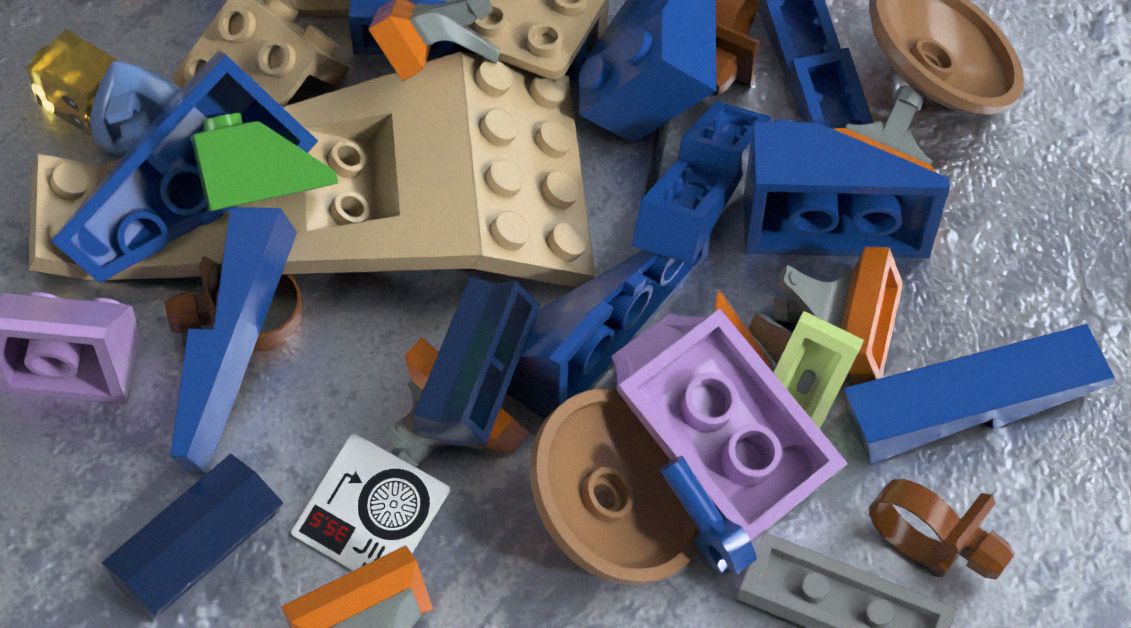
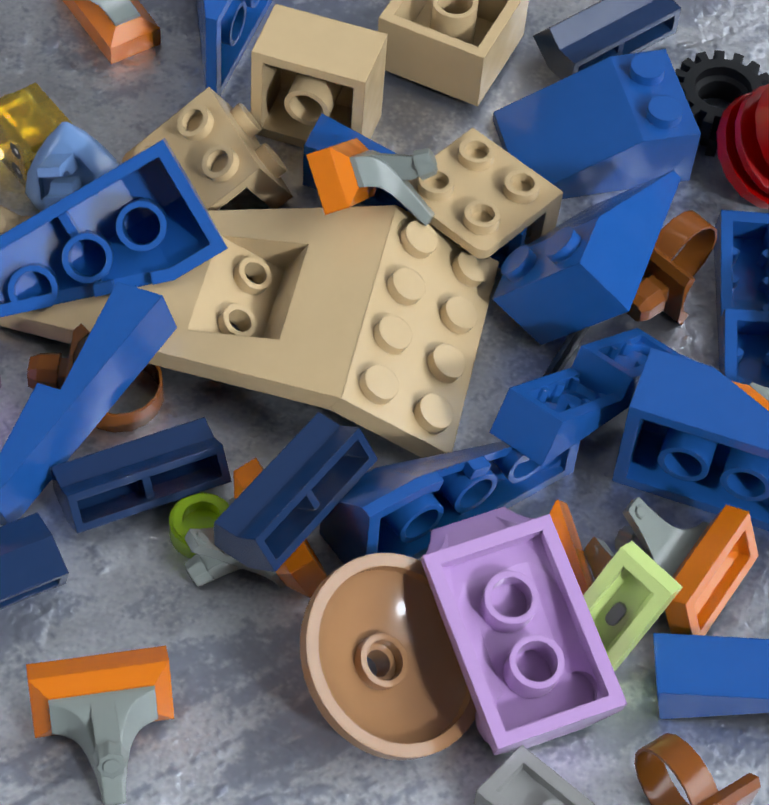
camera: 15 degrees right, 5 degrees down
bright green slope [191,113,338,212] -> none
white sticker [291,434,450,571] -> none
blue bar [660,456,757,575] -> none
none -> dark blue piece [51,417,232,534]
none -> lime tile [169,493,230,558]

